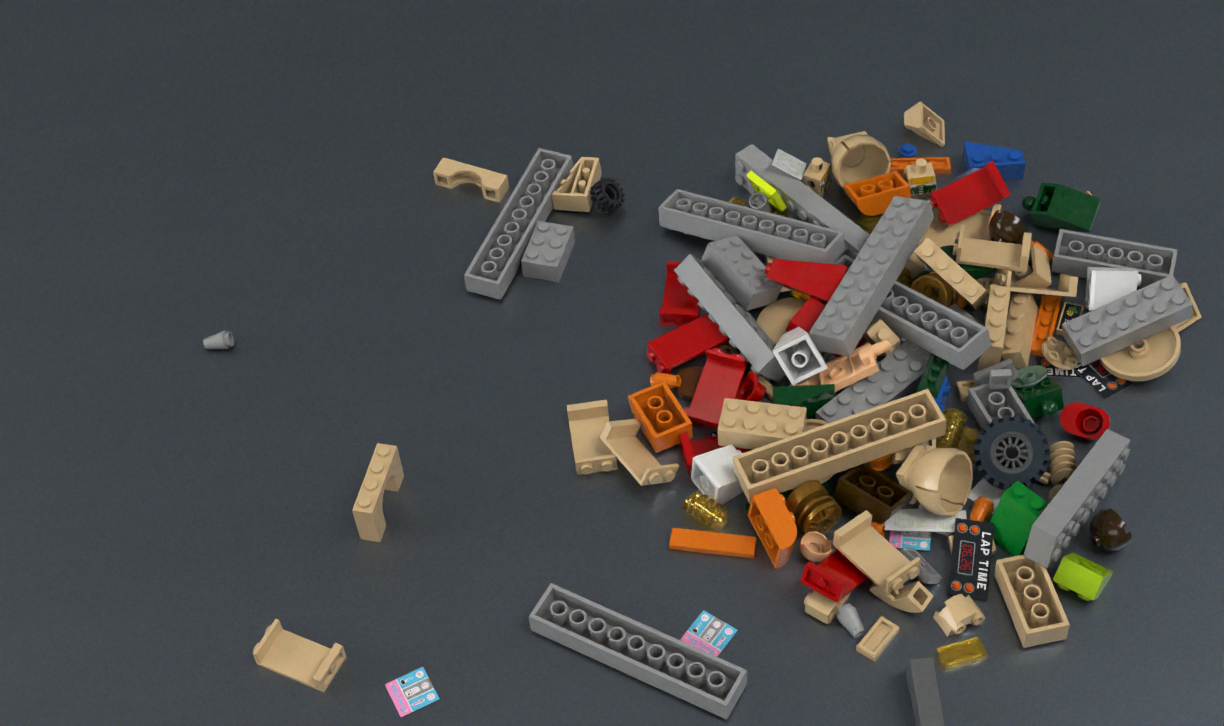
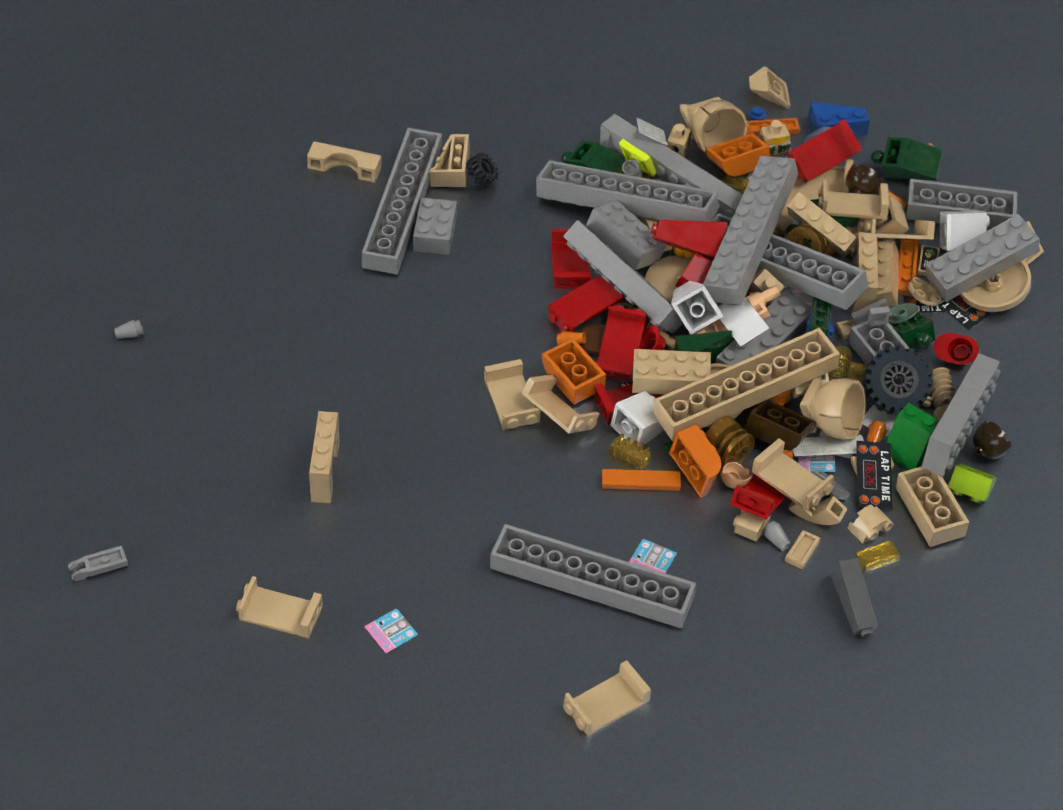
camera: 15 degrees left, 0 degrees up
none -> light grey hinge [68,546,128,581]
none -> dark green slope [561,141,626,174]
none -> white sticker [718,297,769,346]

